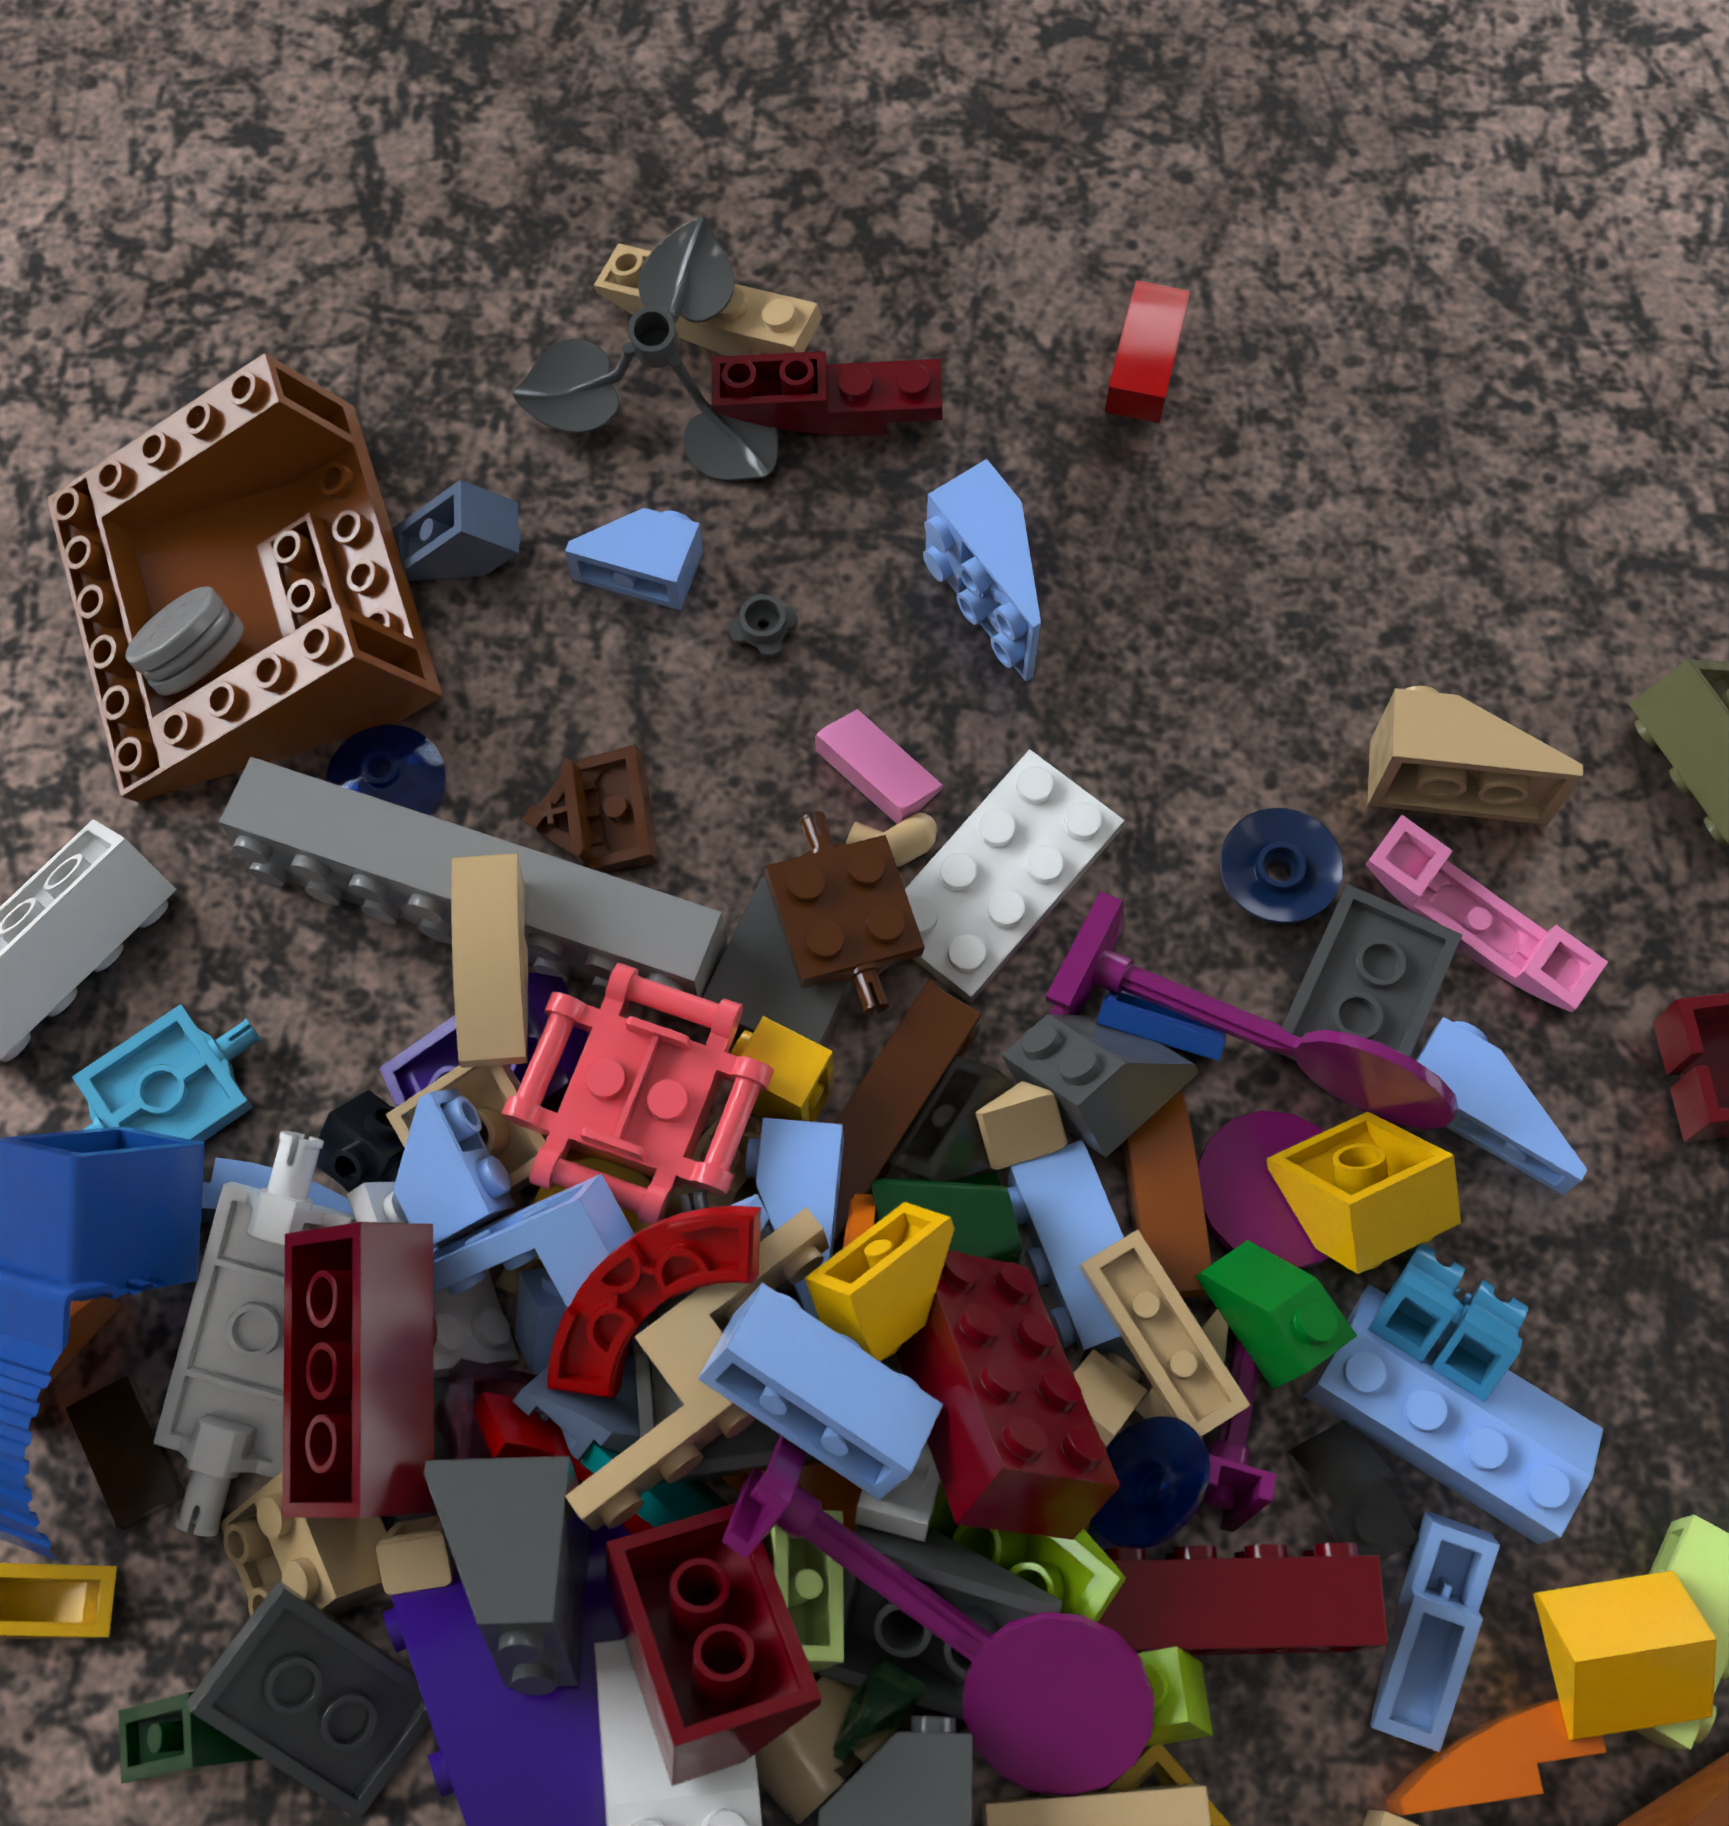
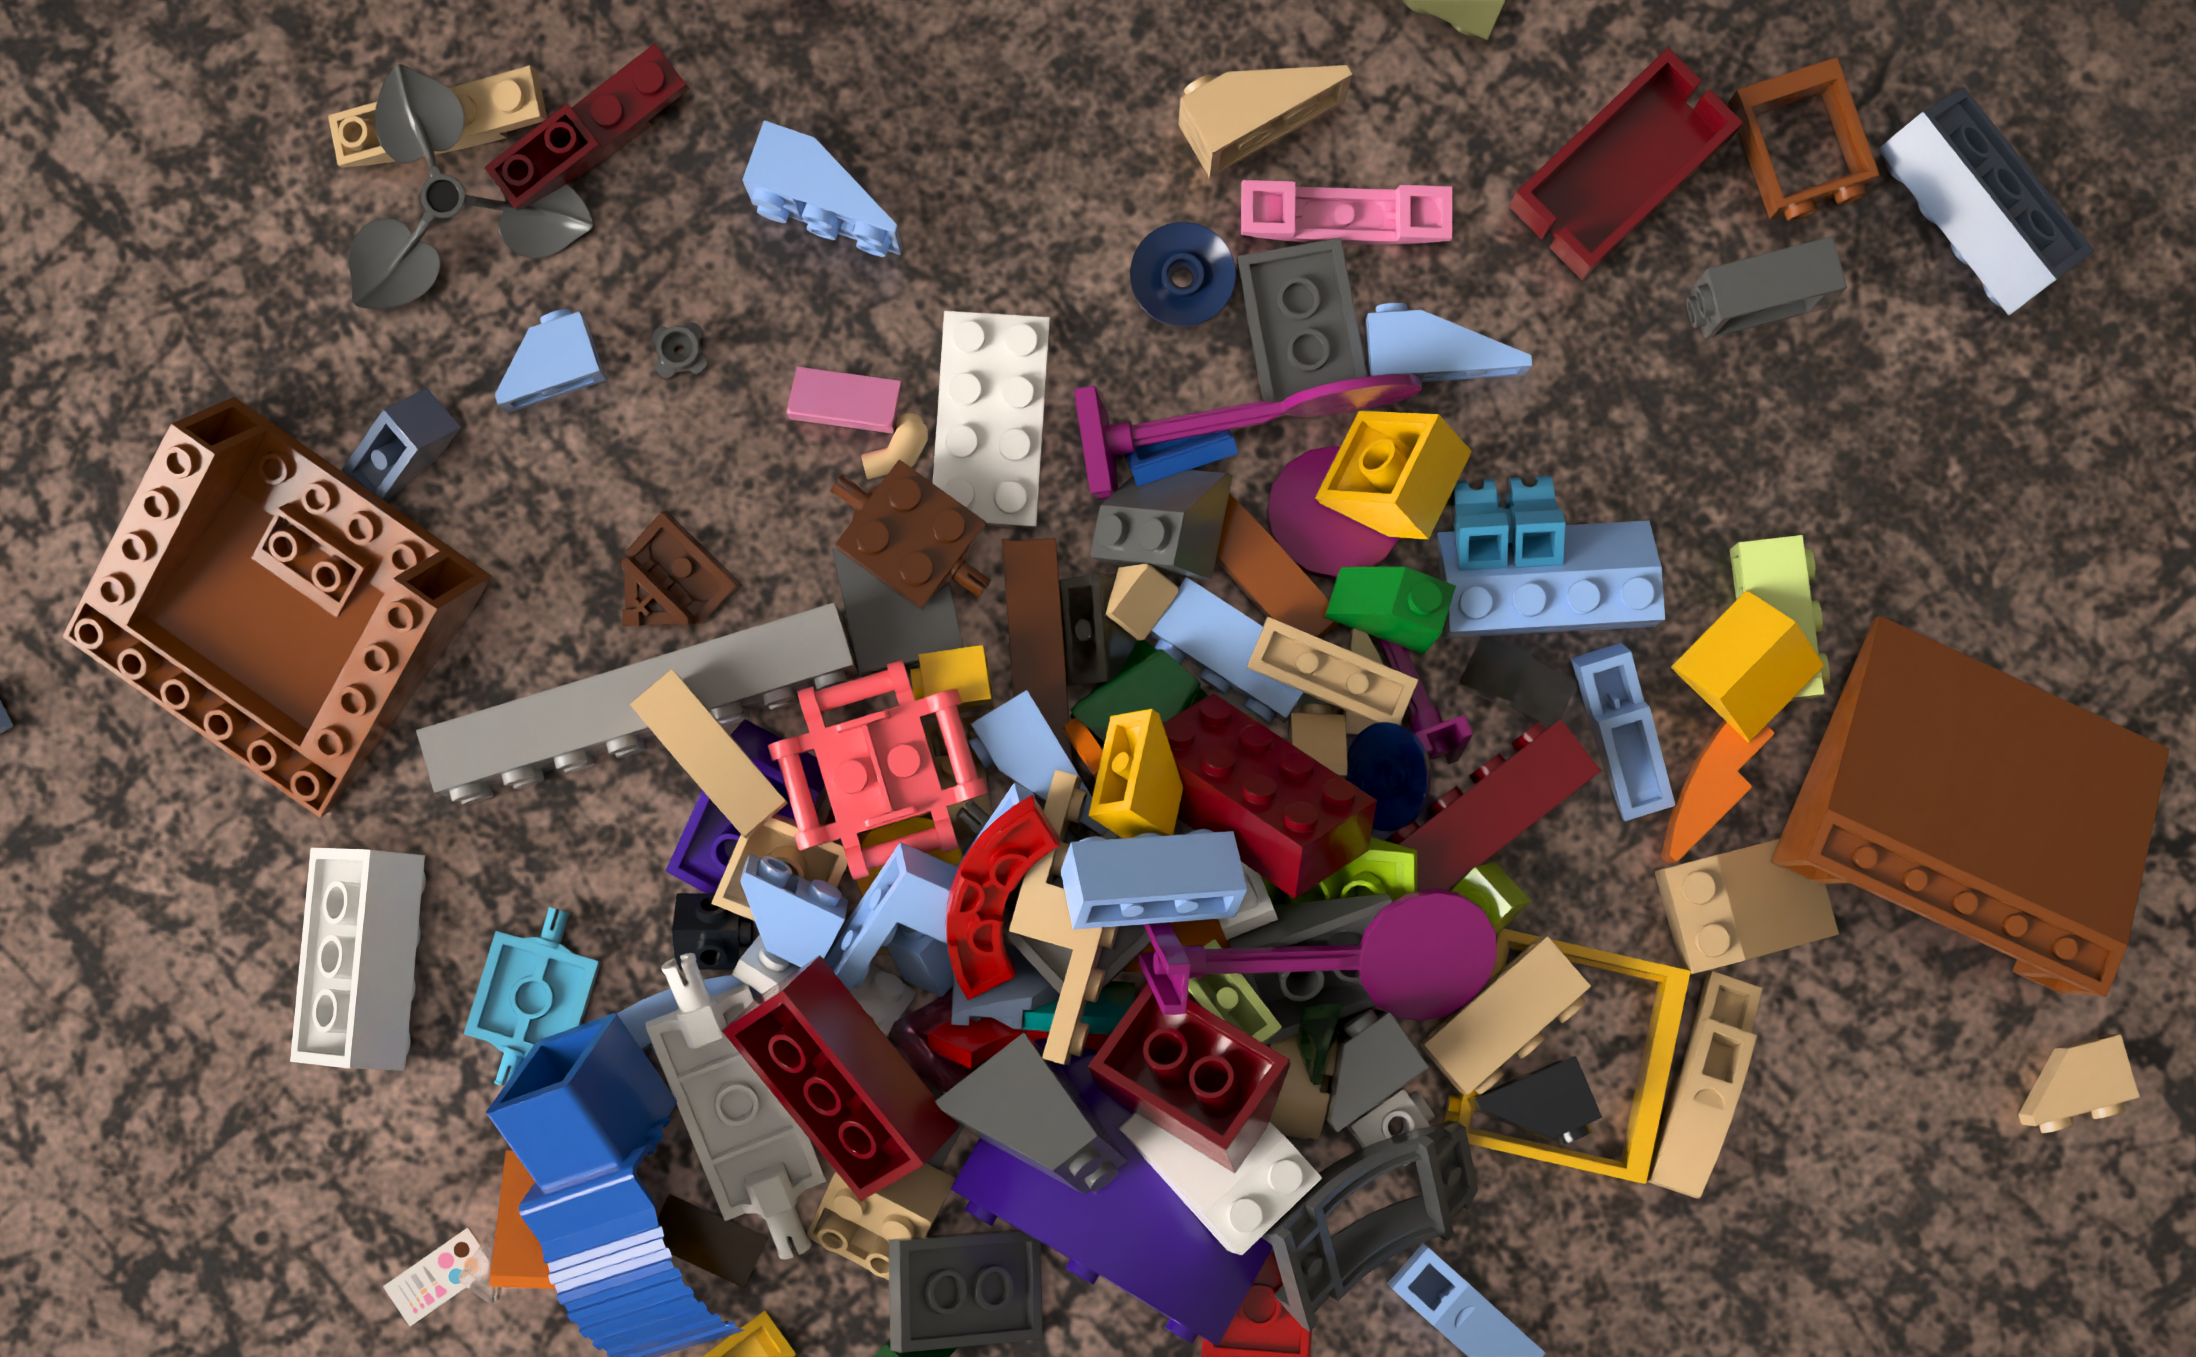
camera: 35 degrees left, 15 degrees up
light grey head [125,586,244,696] -> none
clear blue dish [325,724,446,816] -> none
tan slope [375,1515,456,1595] -> none

